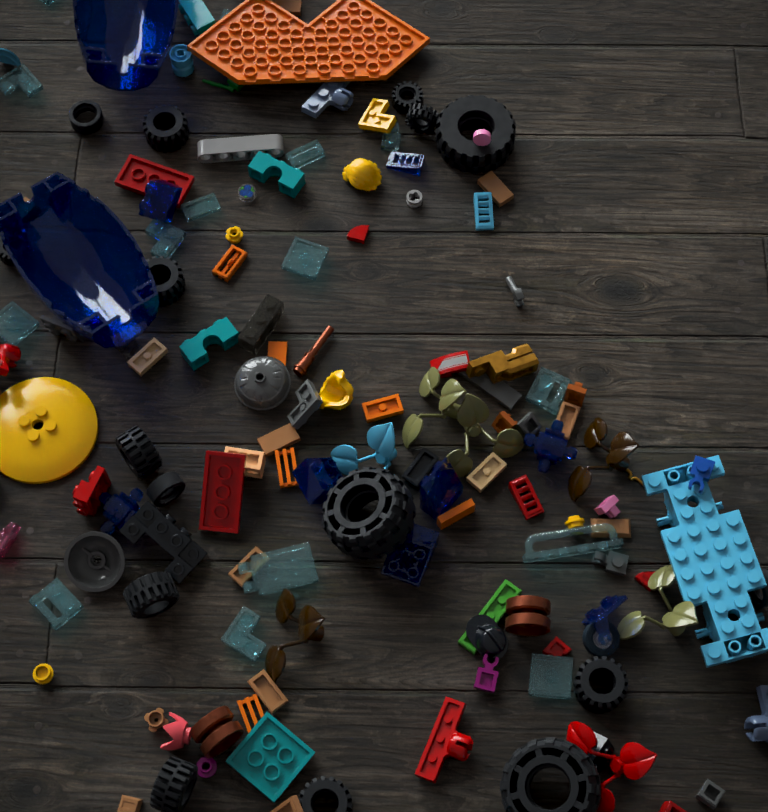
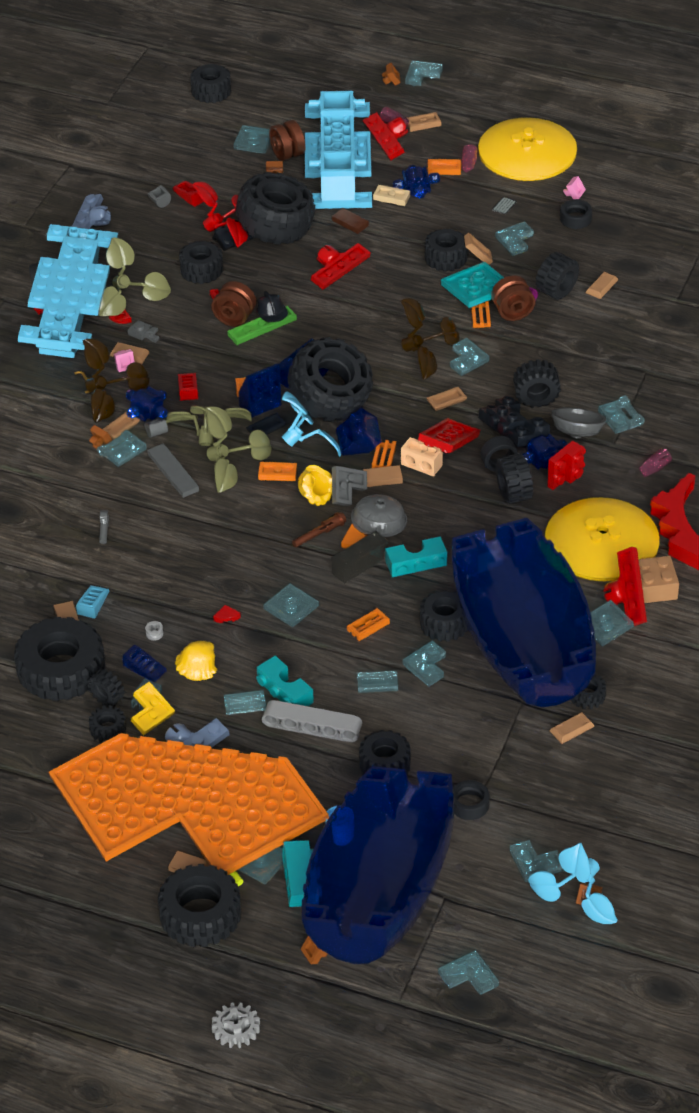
camera: 160 degrees left, 20 degrees down
yellow plate [33,664,54,685] -> none
red plate [114,154,195,208] -> none
clear blue slope [139,180,183,222] -> none
medium nougat plate [144,708,169,732] -> none
coral piece [160,712,192,751] -> none
yellow plate [225,226,243,244] -> none
tile [238,184,256,202] -> none
clear light blue tile [238,542,319,596] -> none
medium nougat tile [247,669,288,714] -> none
slope [430,350,469,378] -> none
pearl gold plate [466,343,539,384] -> none
tan plate [466,452,507,493] -> none
bright pink tile [473,129,491,146] -> none
magenta plate [473,654,499,693] -> none
dark orange tile [491,411,518,433] -> none
clear light blue piece [523,523,624,563] -> none
clear light blue plate [528,653,573,700] -> none
yellow plate [565,515,585,531] -> none
plate [581,595,628,657] -> none
blue plate [688,455,715,494] -> none

